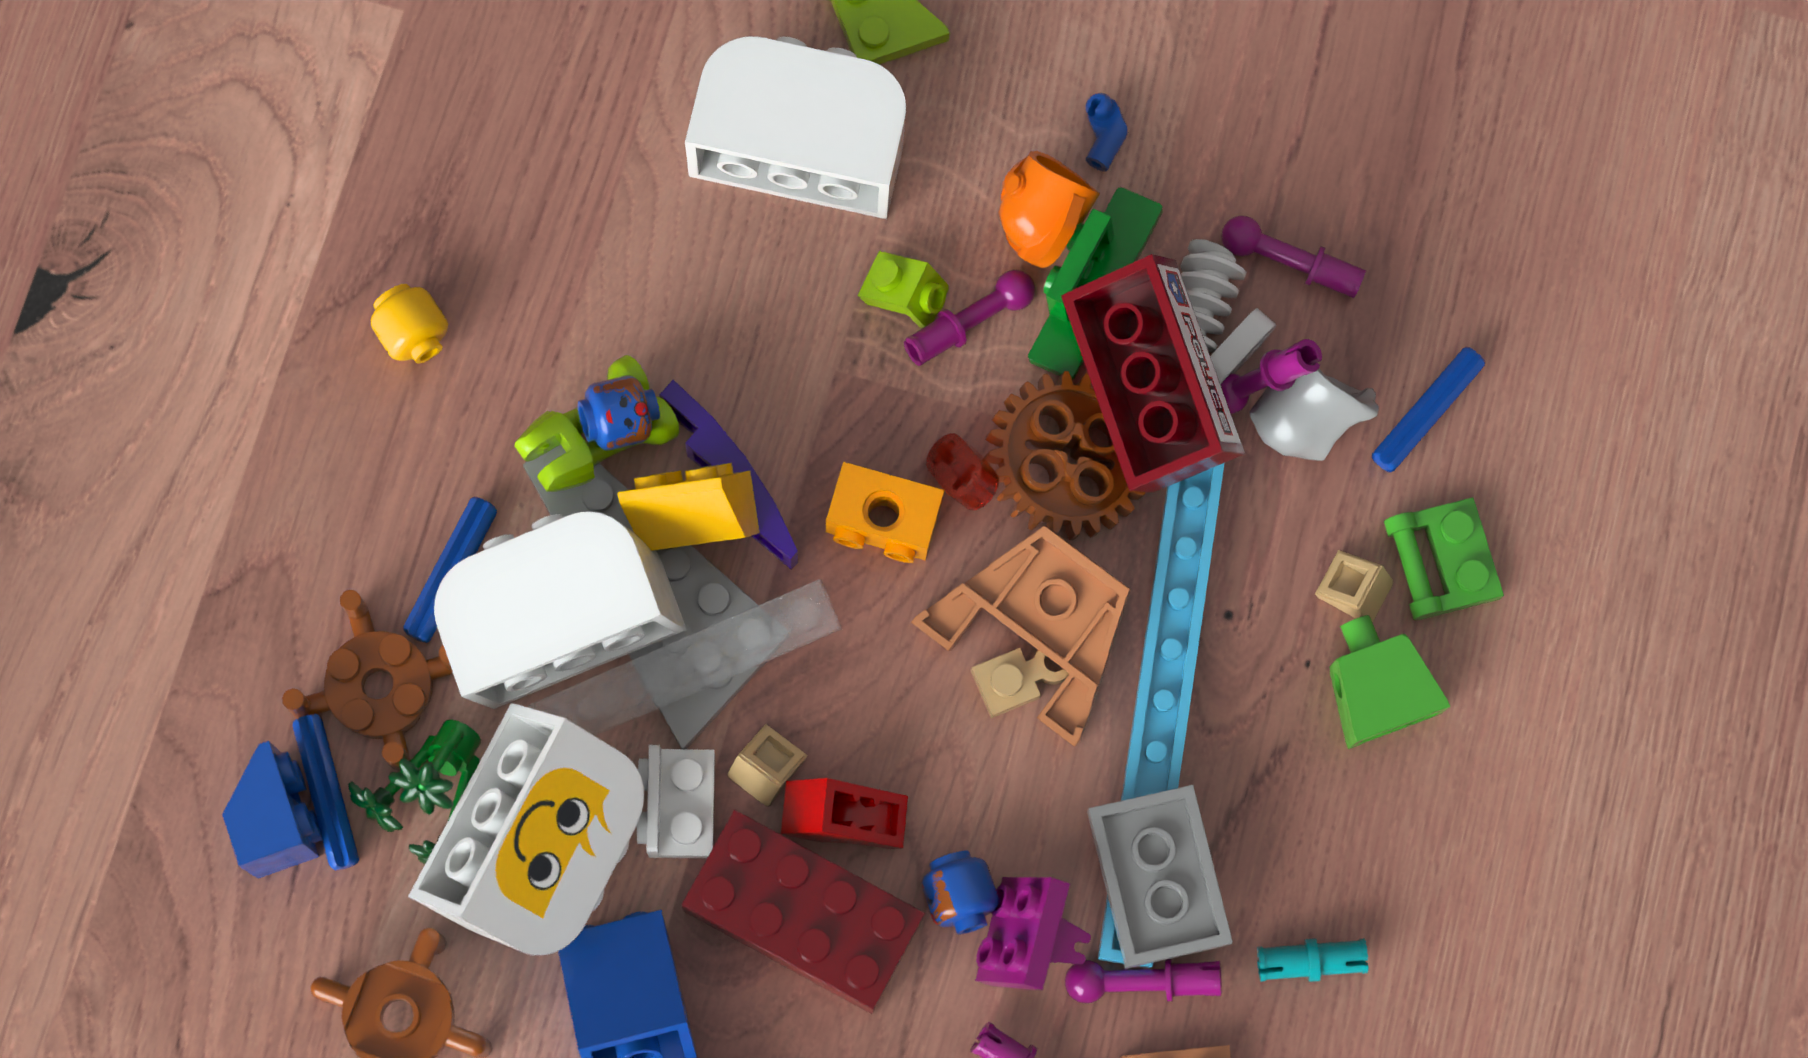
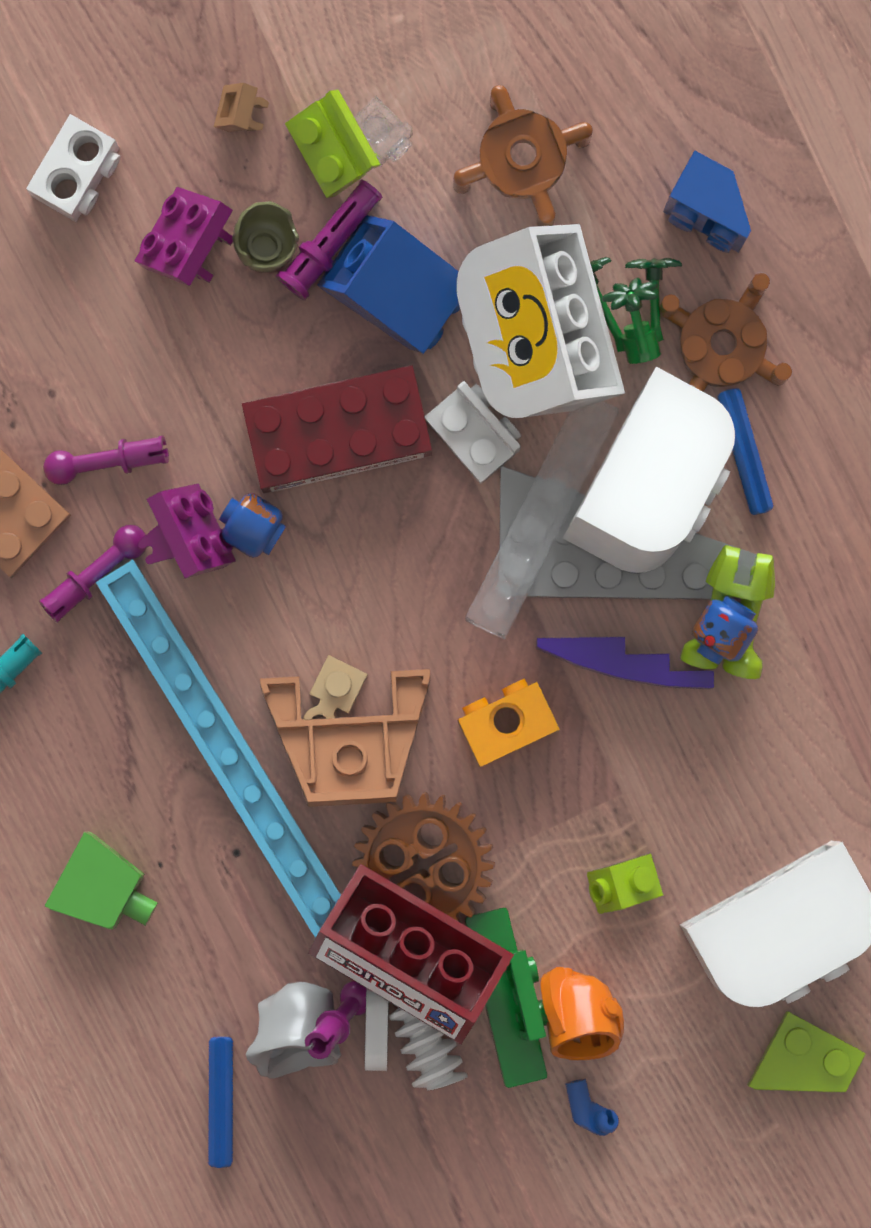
camera: 145 degrees right, 10 degrees up
blue axle [292,714,359,870] -> none
yellow slope [617,463,760,551] -> none
tan slope [728,724,808,806] -> none
red arch [781,778,908,849] -> none
magenta pin [904,270,1035,366] -> none
clear red beam [926,433,999,510] -> none
light grey plate [1087,785,1233,969] -> none
magenta pin [1221,216,1366,298] -> none
tan slope [1315,550,1393,622] -> none
bright green plate [1384,497,1504,621] -> none

